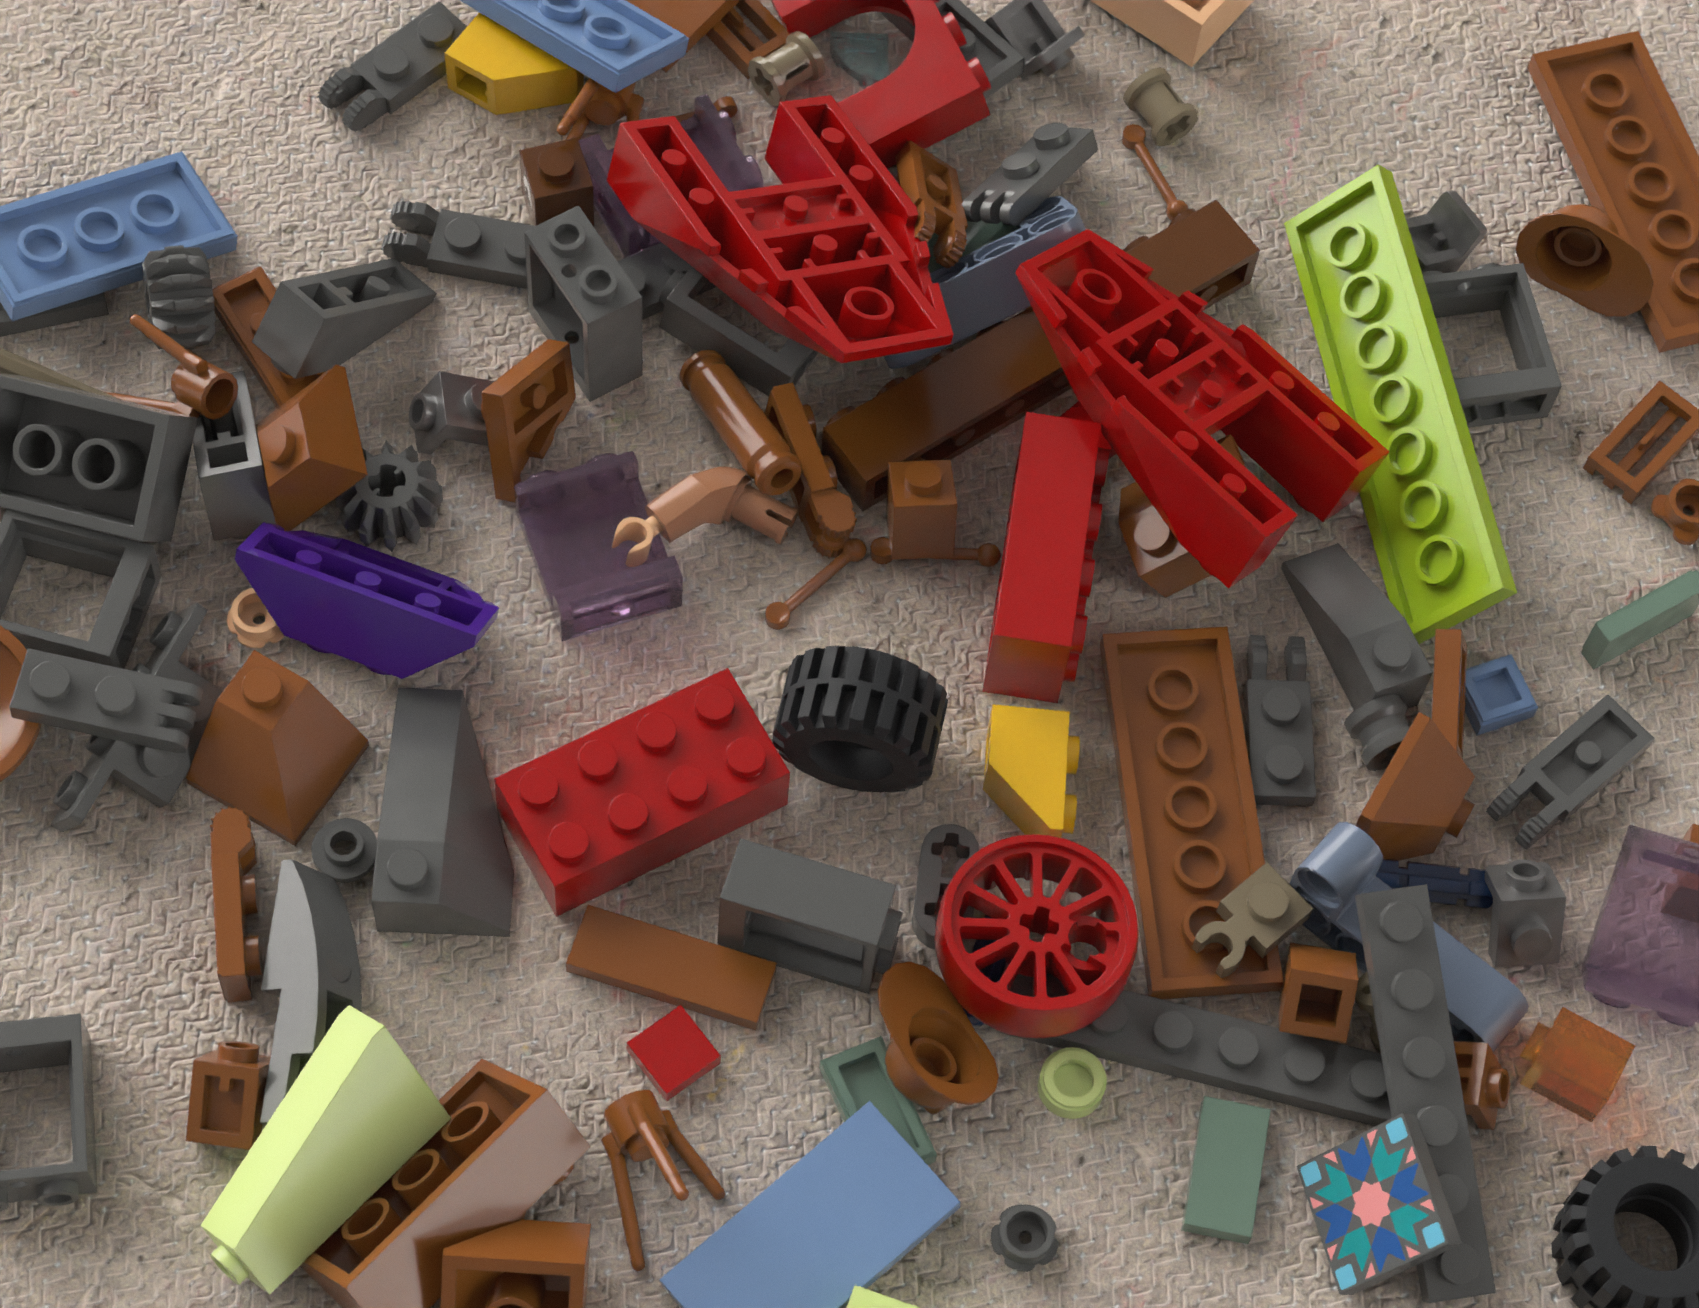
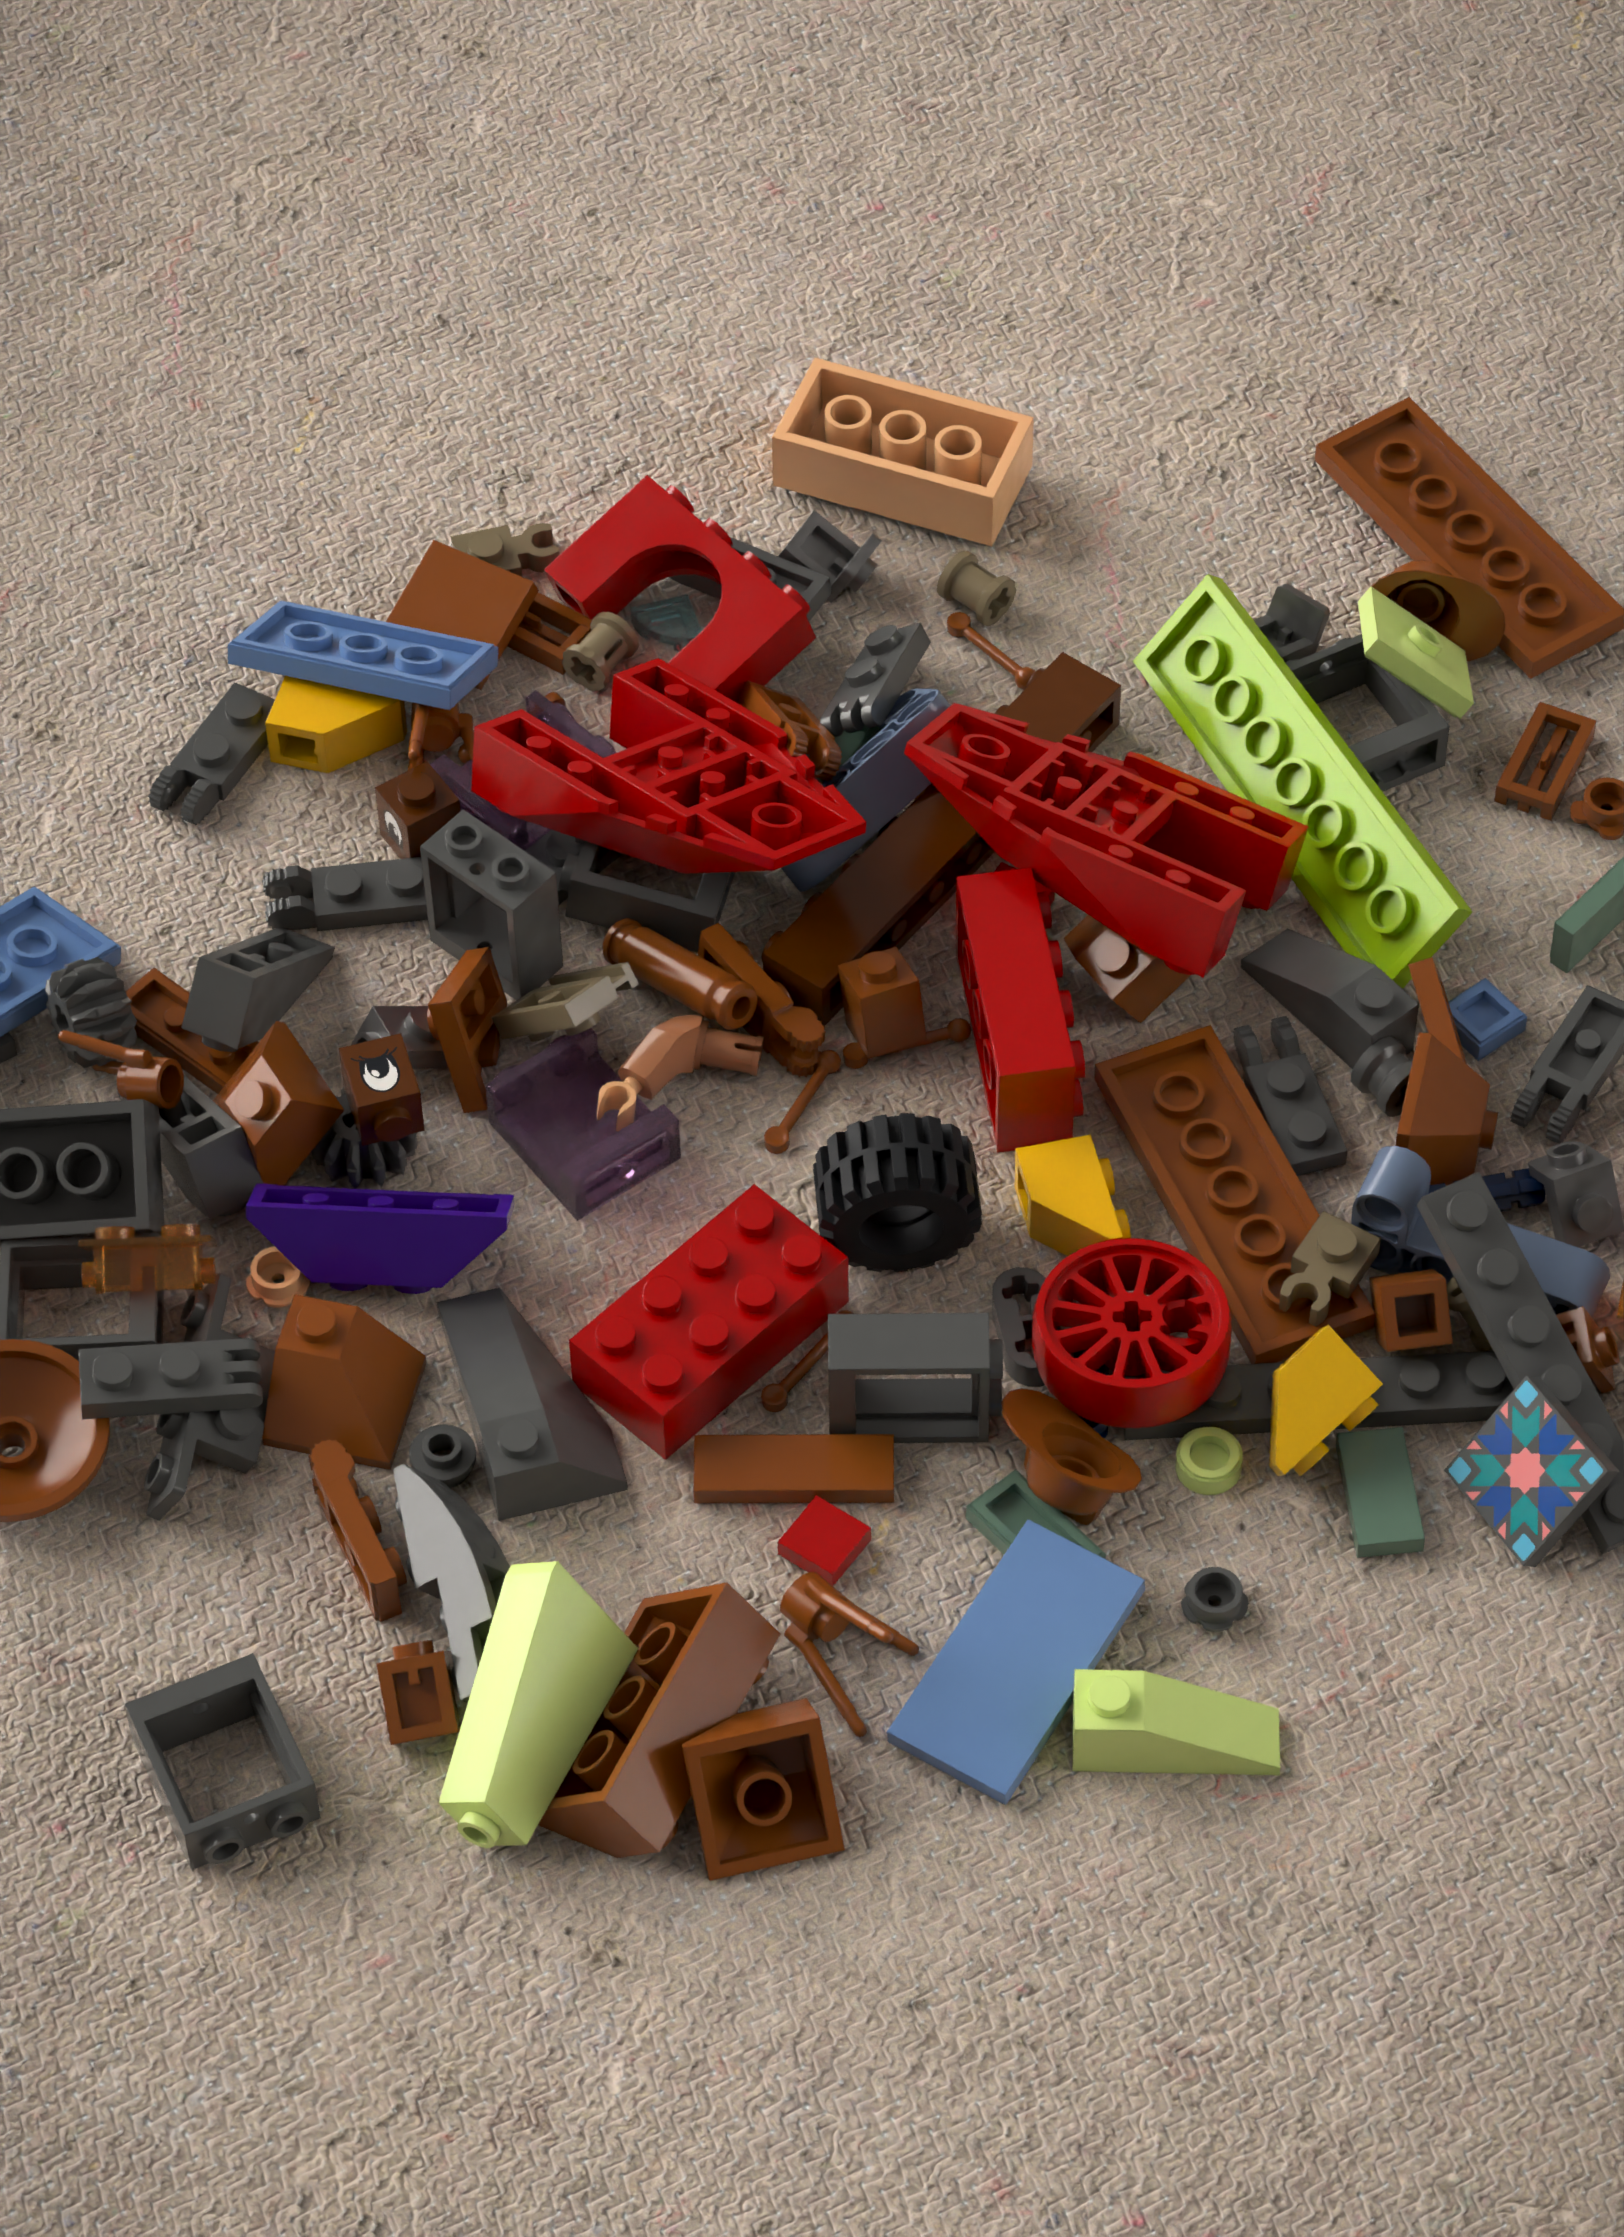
camera: 10 degrees left, 10 degrees down
none -> clear orange hinge [78,1224,217,1294]
none -> reddish brown brick [338,1033,425,1146]
none -> dark tan plate [491,962,639,1042]
none -> dark orange hinge [761,1310,854,1412]
none -> yellow slope [1269,1325,1383,1476]
none -> yellowish green plate [1358,587,1474,719]

